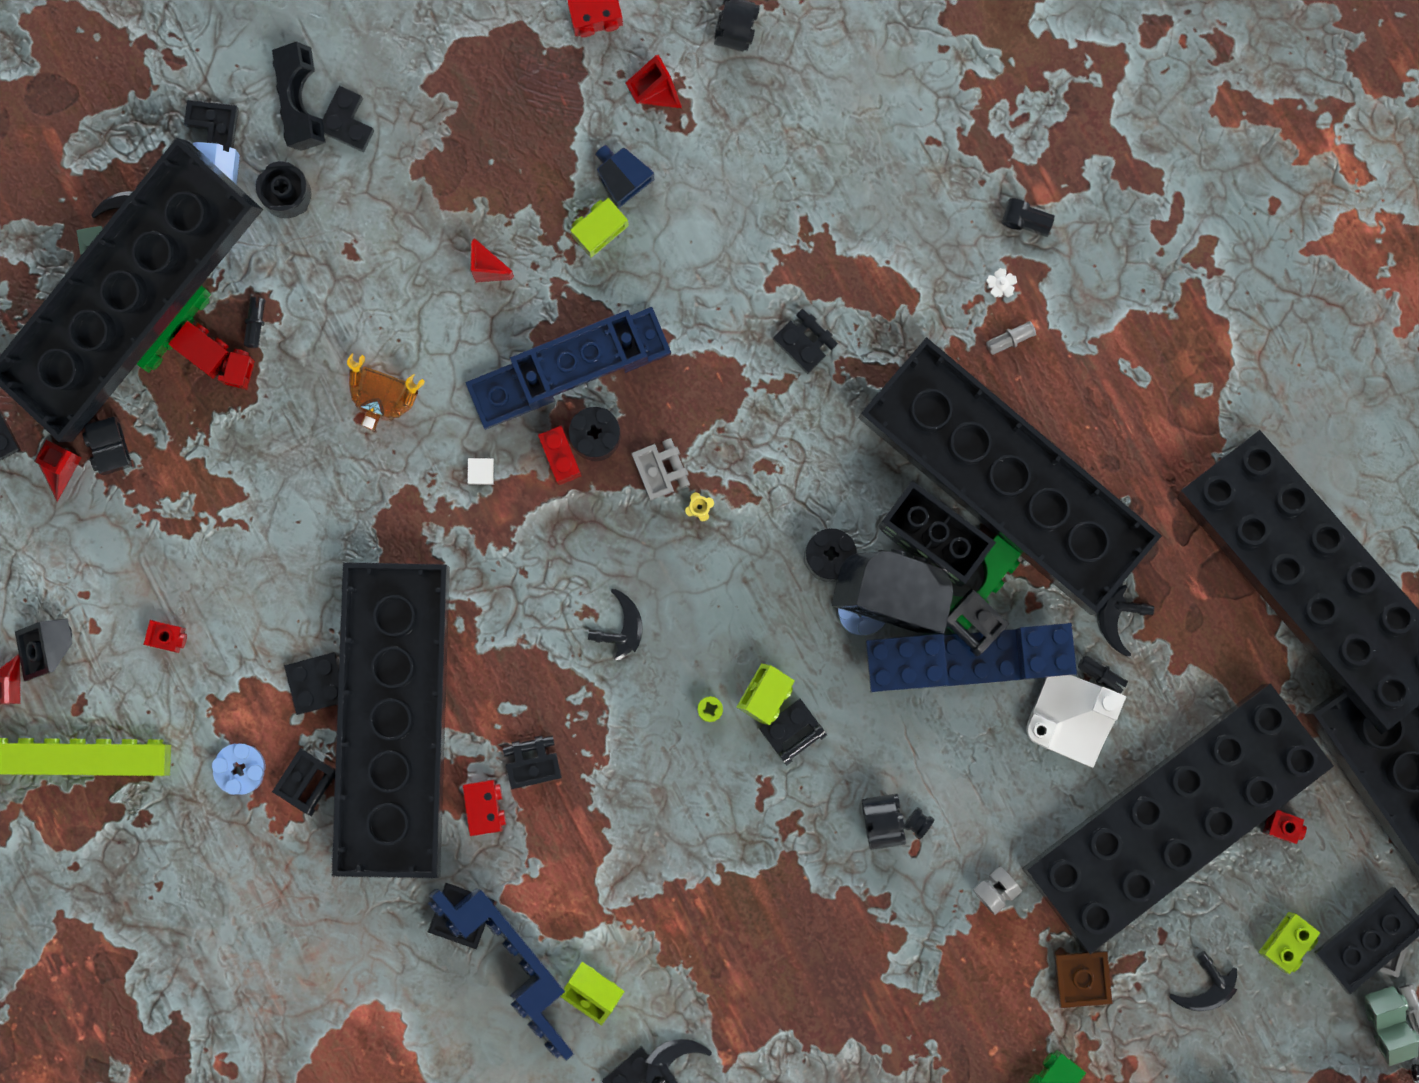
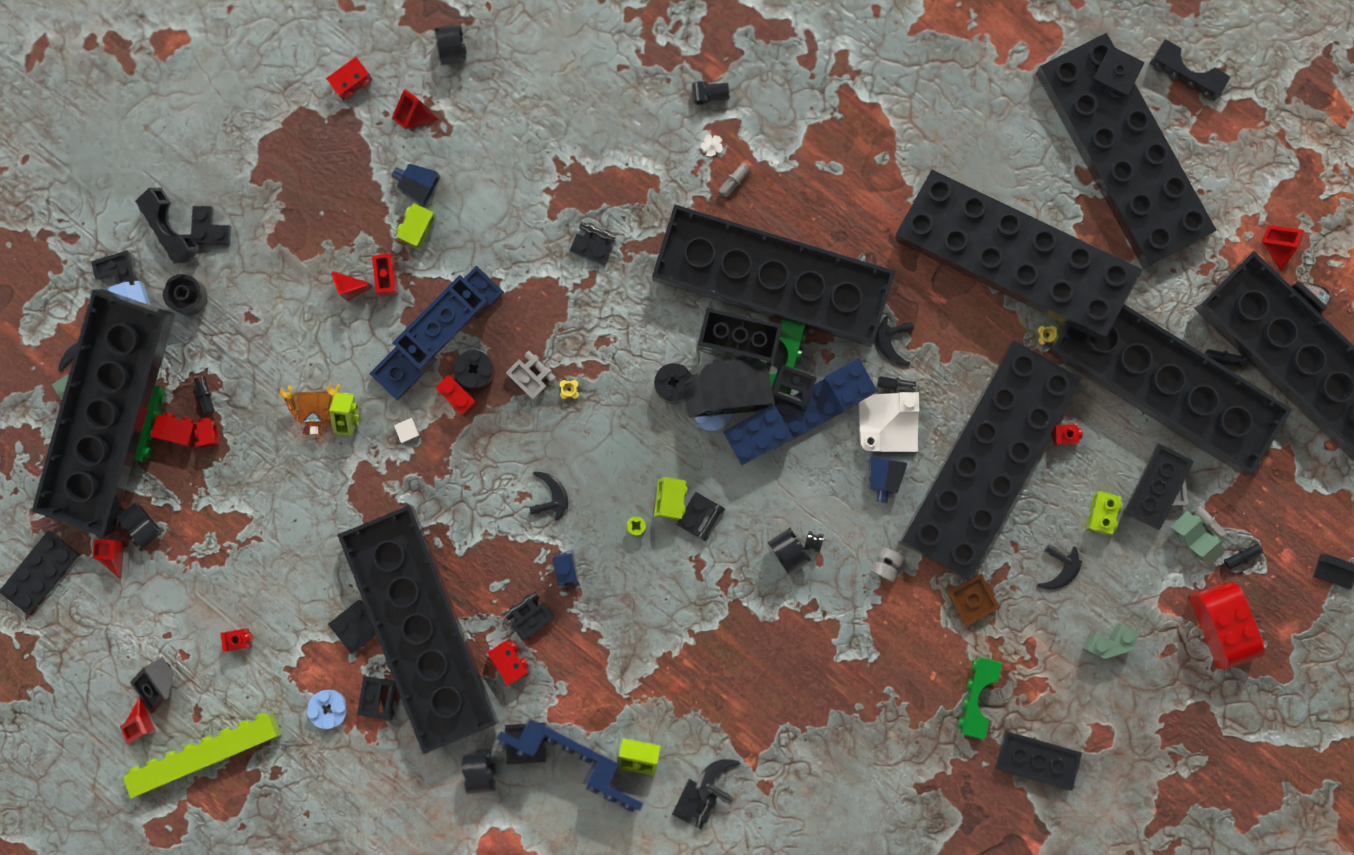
camera: 10 degrees left, 0 degrees up
none -> lime brick [329,392,360,436]
none -> red brick [372,253,399,297]
none -> black brick [462,752,496,794]
none -> dark blue torso [553,550,580,589]
none -> dark blue torso [869,457,907,503]
none -> light yellow plate [1038,325,1057,345]

